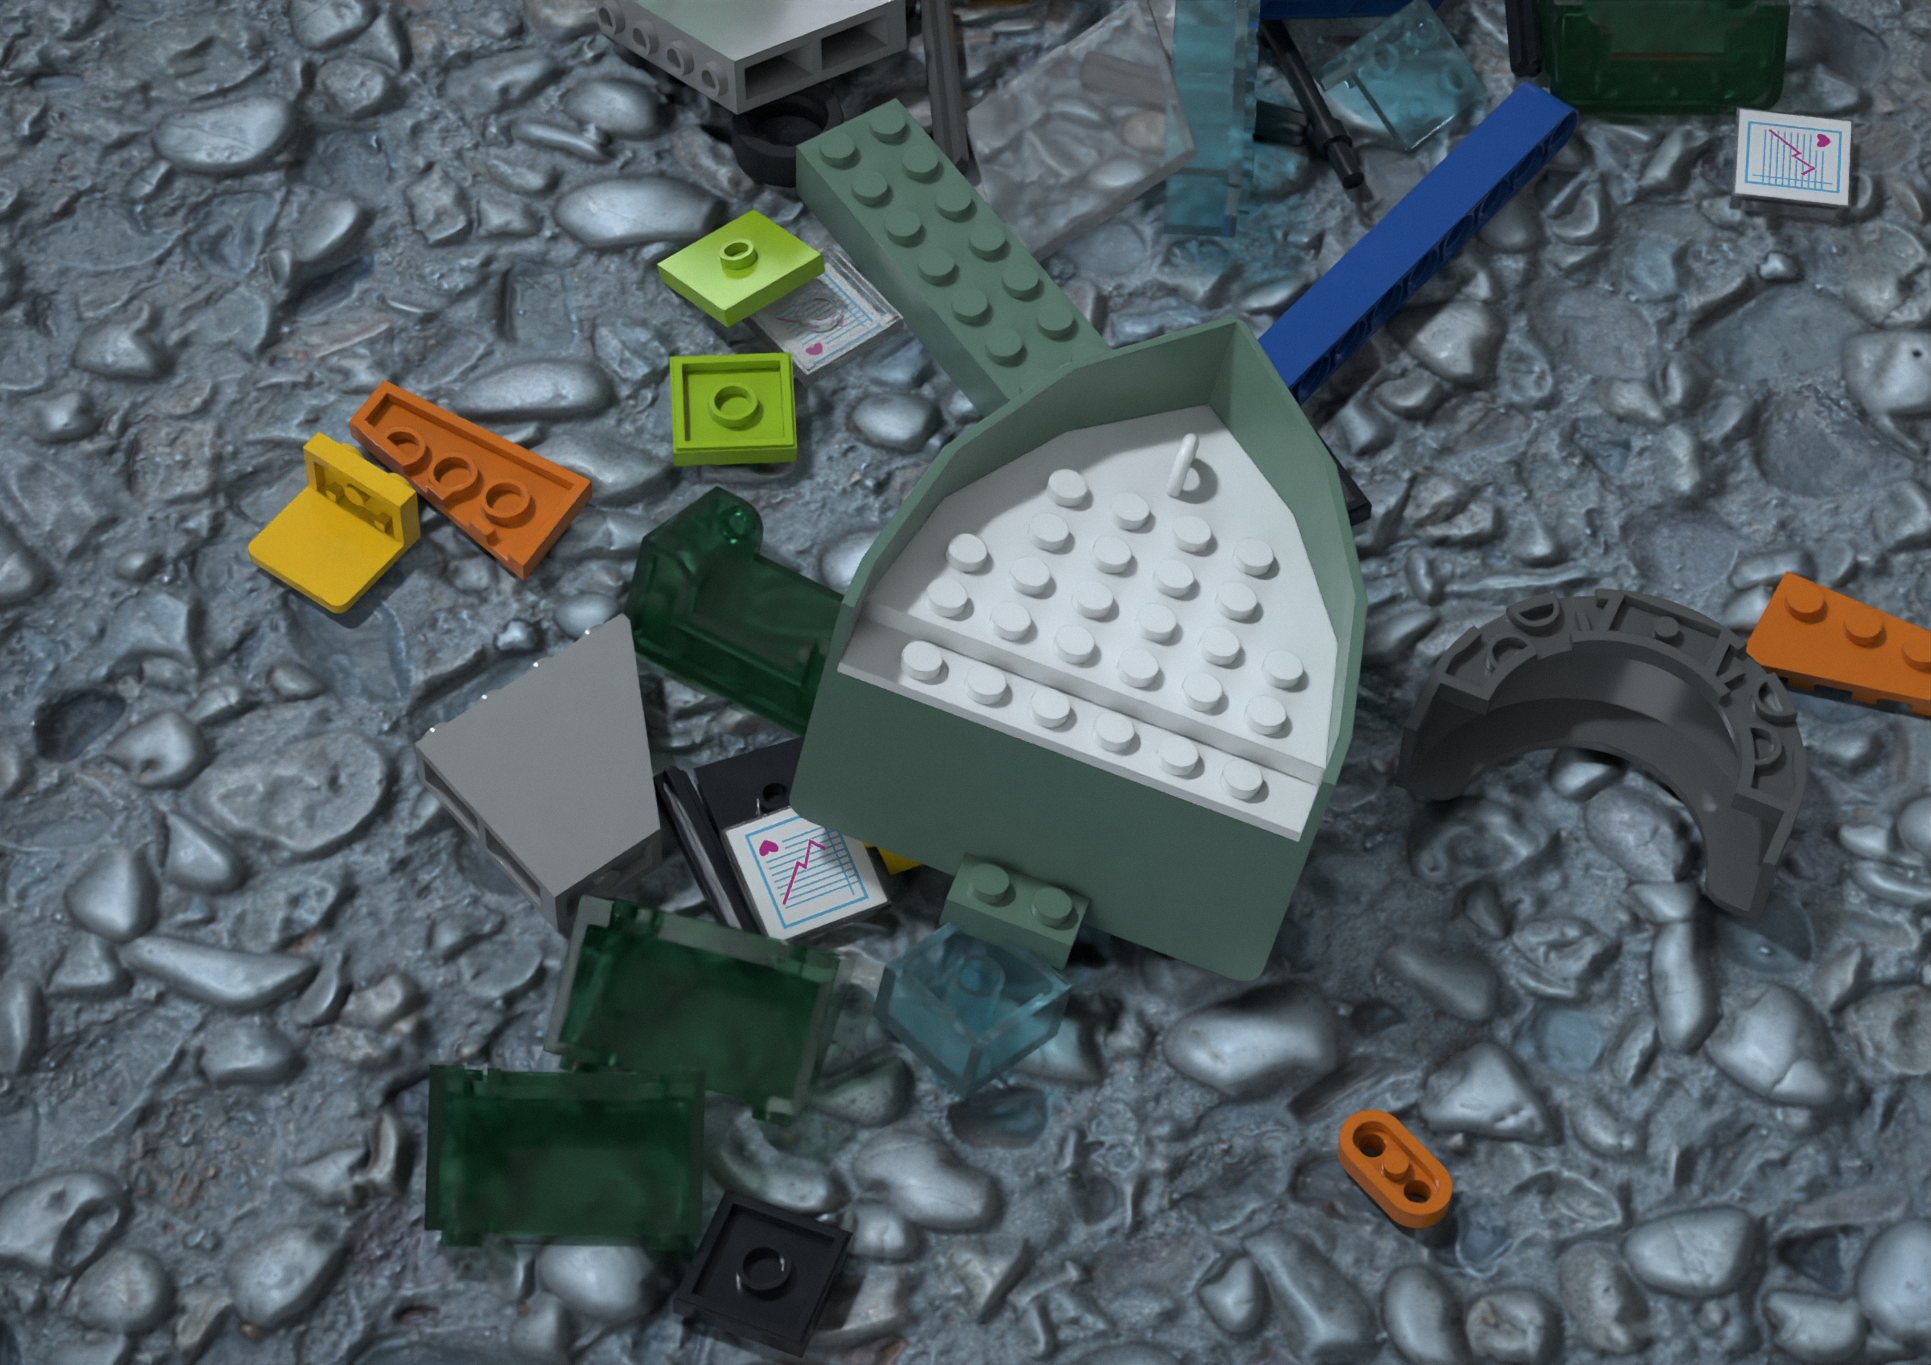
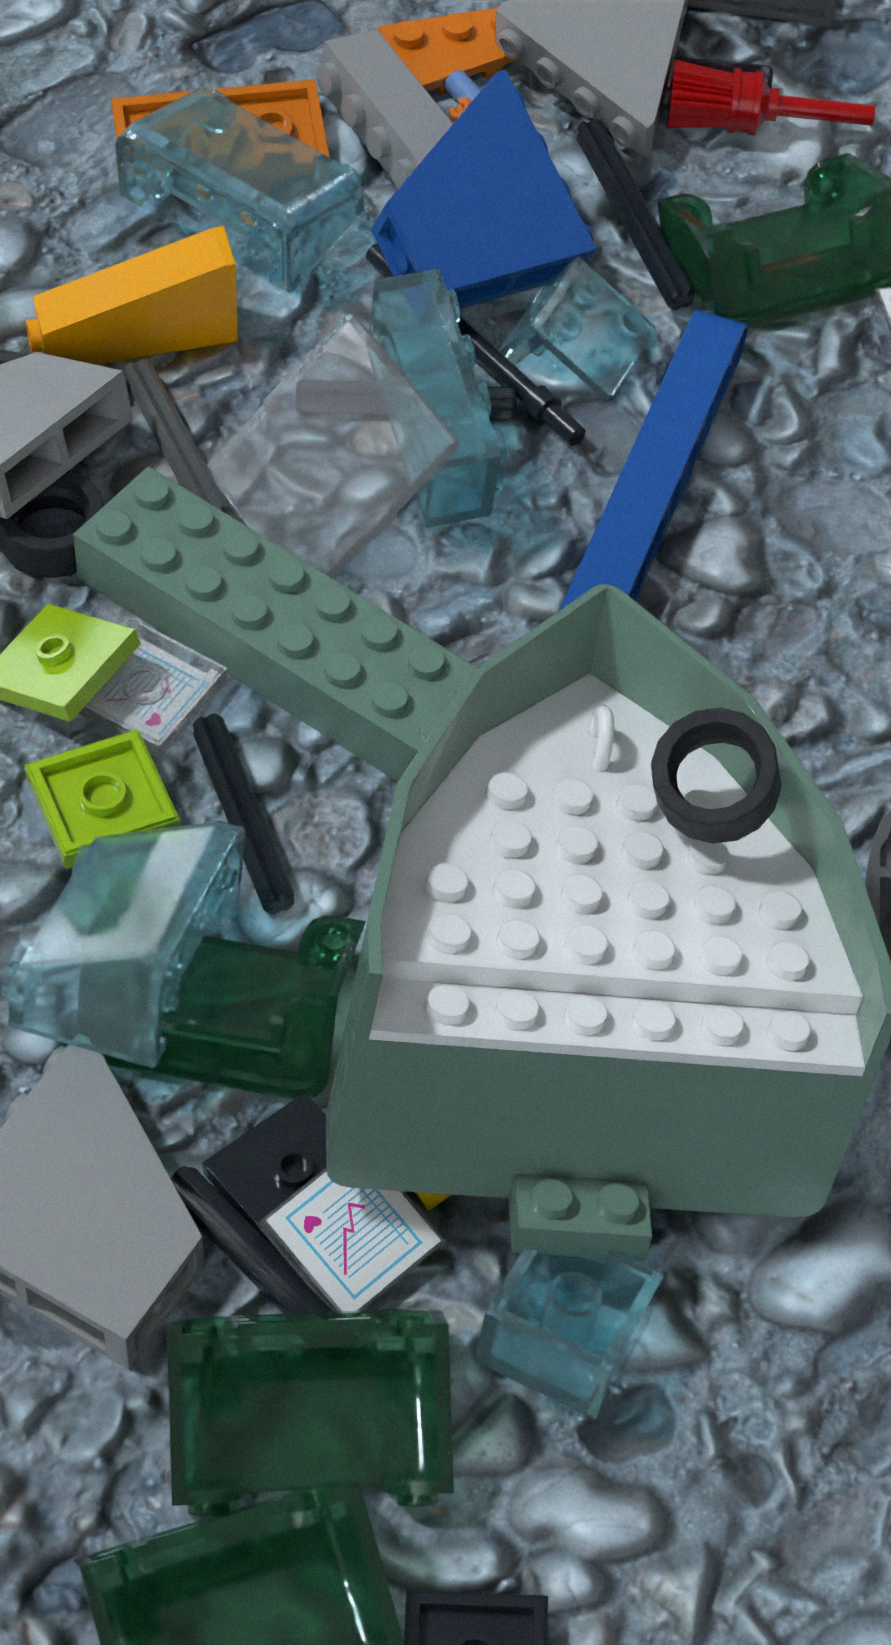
camera: 20 degrees left, 0 degrees up
none -> clear light blue windscreen [2,821,245,1068]
none -> black axle [193,713,295,914]
none -> black tyre [651,708,782,844]

